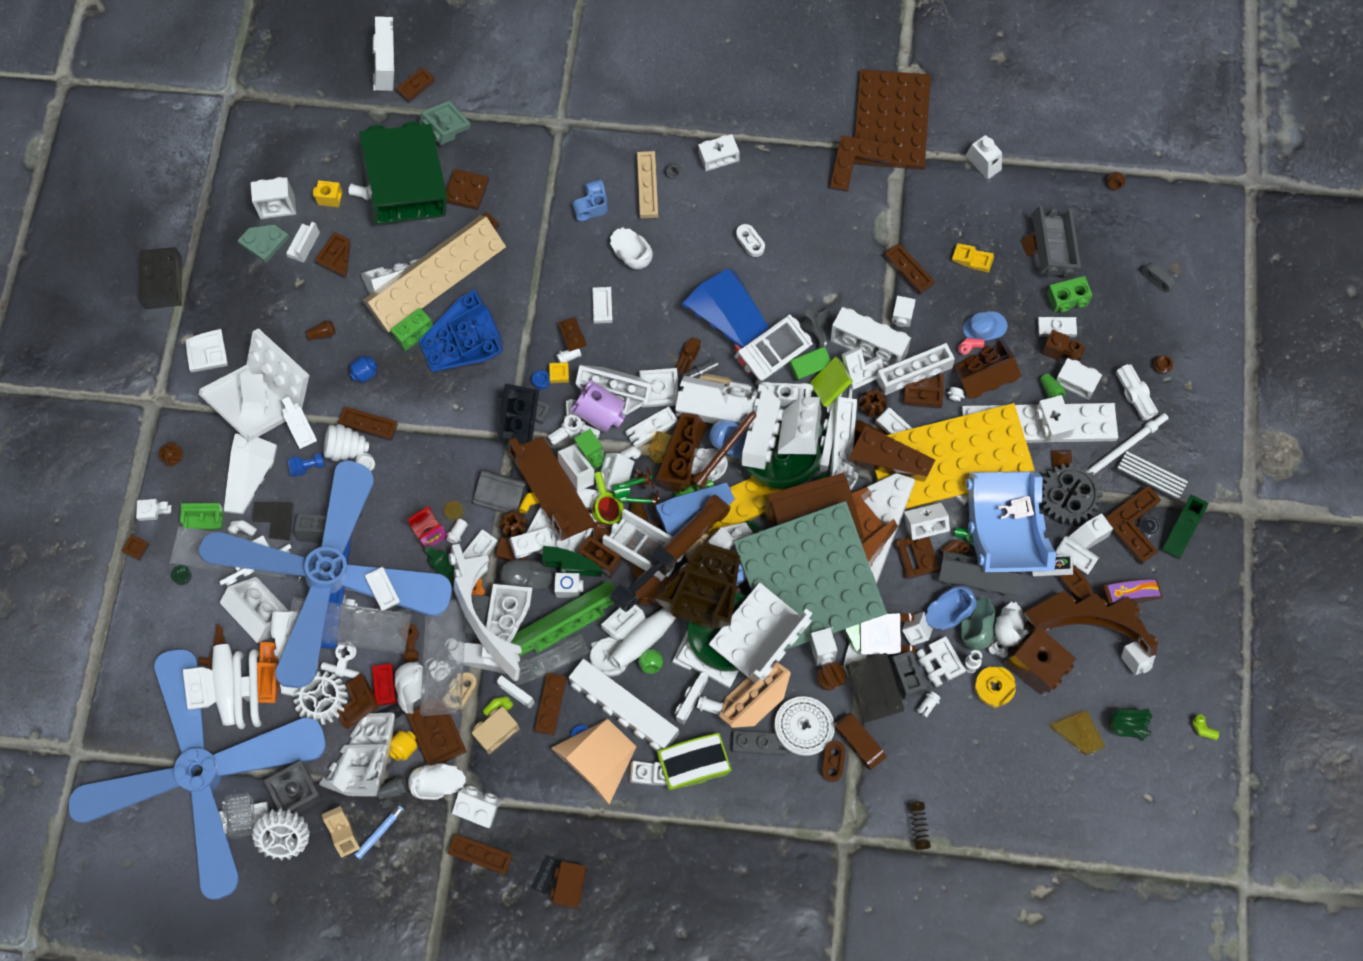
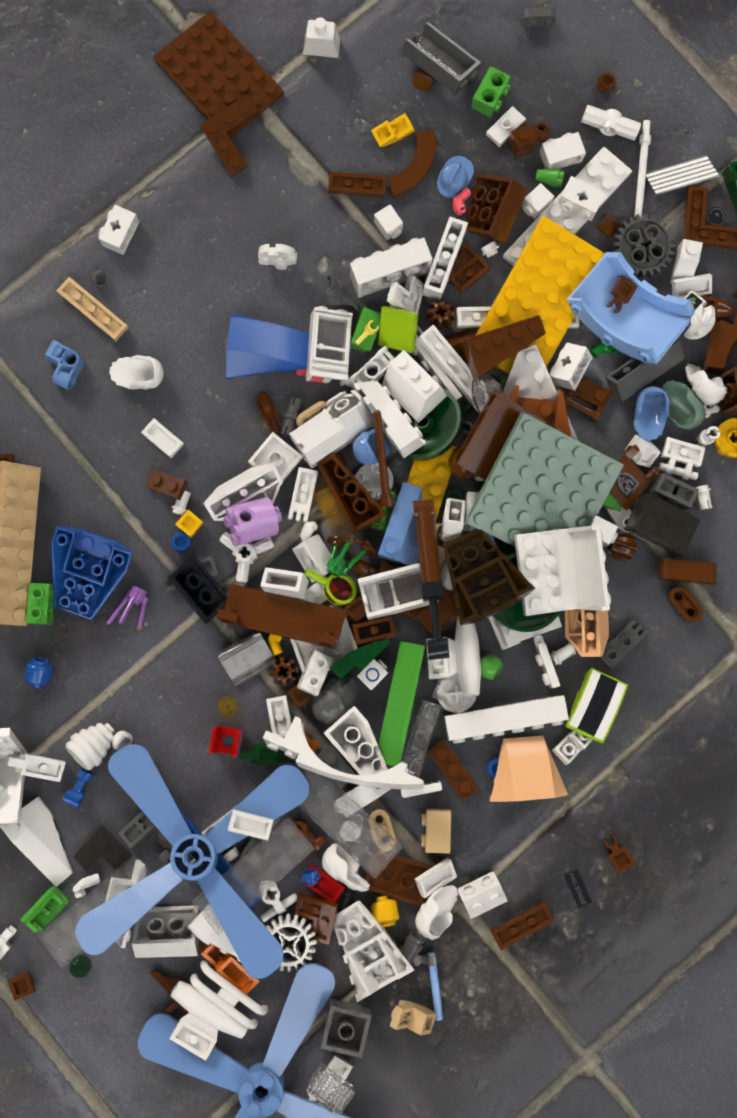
camera: 55 degrees left, 15 degrees up
white gear [252,808,310,861] -> none
reddish brown plate [338,406,398,441] -> none
white pin [446,519,468,544] -> none
lime arm [483,696,513,717] -> none
reddish brown brick [550,861,587,910] -> none
bright green brick [574,429,605,469] -> none
white plate [736,224,765,257] -> none
white piece [774,697,835,756] -> none
reddish brown arm [939,540,970,556] -> none
none -> medium lavender plant [107,586,149,628]
none -> white plate [258,244,297,270]
none -> blue plate [301,869,321,886]
none -> light yellow hand [355,320,379,345]
none -> reddish brown tile [388,130,436,198]
none -> white tile [415,858,457,898]
none -> white brick [522,183,554,219]
none -> reddish brown plate [602,835,636,875]
none -> white hat [684,304,716,339]

